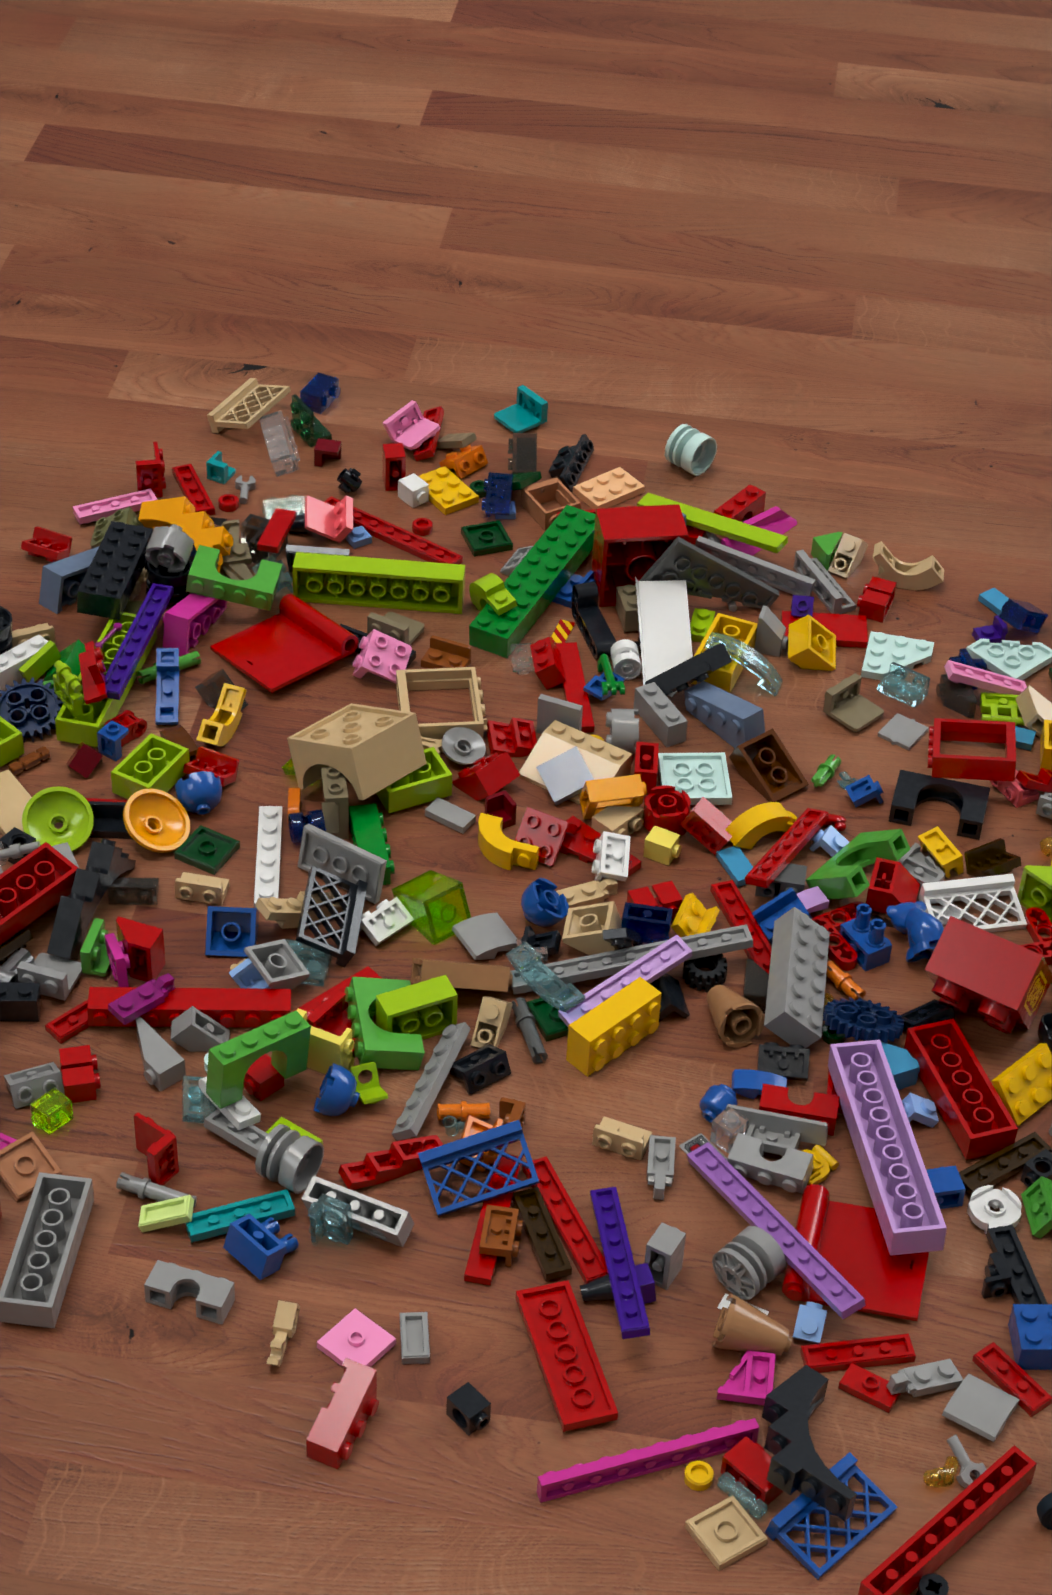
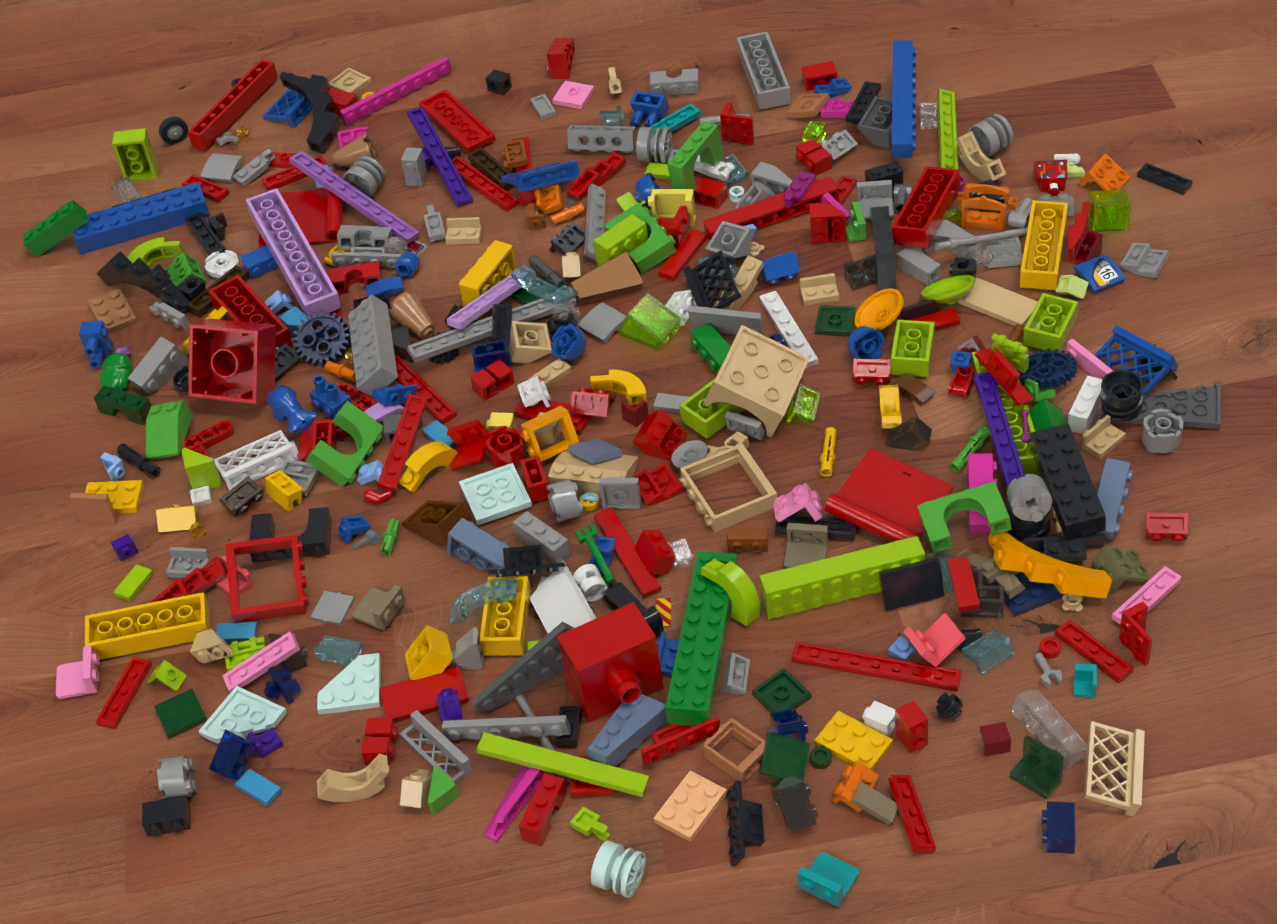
camera: 170 degrees right, 5 degrees up
lime tile [19,641,61,683] -> none
yellowish green tile [138,1195,194,1232] -> none
blue slope [155,648,179,725] -> none
bright pink bracket [382,400,441,450] -> none
red tile [412,518,433,536] -> none
yellow bracket [671,893,720,937] -> none
none -> lime plate [570,806,610,841]
none -> yellow pin [820,427,837,477]

